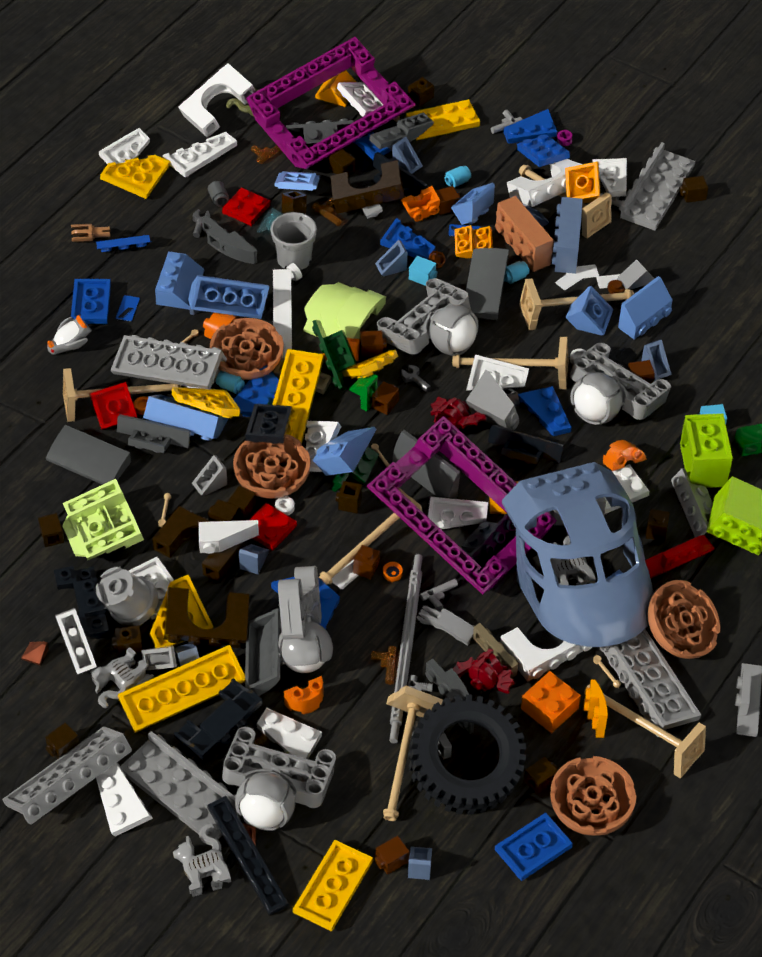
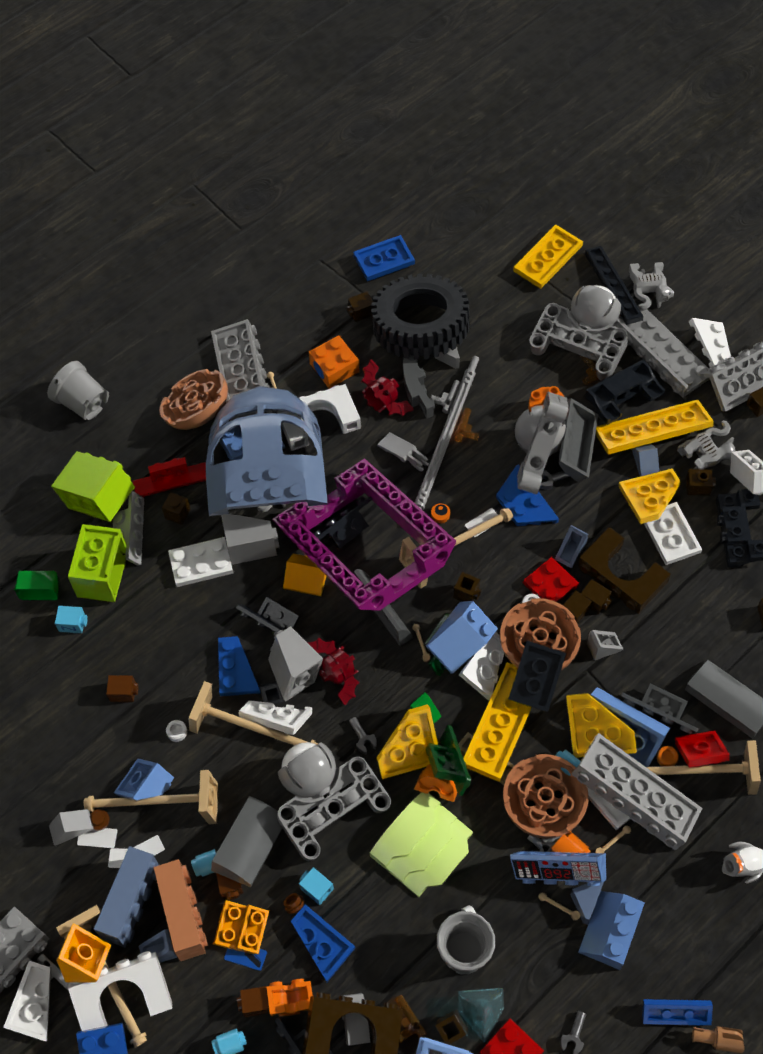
camera: 165 degrees left, 10 degrees up
yellowish green slope [63,479,144,560] -> none
blue plate [71,279,111,324] -> none
light grey piece [96,567,158,627] -> none
blue sticker [116,295,140,321] -> none
light grey slope [141,645,177,670] -> none
tan hinge [158,493,171,527] -> none
dark brown arch [164,587,249,648] -> none
white slope [199,520,259,554] -> none
dark grey slope [202,215,257,264] -> none
blue wing [234,365,279,417] -> none
white wing [257,708,322,759] -> none
white slope [273,269,292,359] -> none
reddish brown brick [353,545,380,580] -> none
reddish brown brick [360,330,387,357] -> none
reddish brown brick [371,381,399,415] -> none
reddish brown brick [374,835,410,875] -> none
sand blue slope [375,240,408,276] -> none
tan tile [383,686,443,821] -> none
sand blue slope [408,847,432,880] -> none
light grey hose [420,579,458,611] -> none
white wing [428,497,488,530] -> none
medium blue slope [451,183,495,225] -> none
dark tan plate [473,623,518,679] -> none
nougat brick [550,756,636,836] -> none
light grey beam [570,343,671,425] -> none
light orange slope [584,680,608,738] -> none
tan tile [584,684,706,778] -> none
orange cylinder [603,440,647,471] -> none
medium blue slope [618,276,672,339] -> none
sand blue slope [642,340,671,380] -> none
light grey bracket [735,663,762,737] -> none

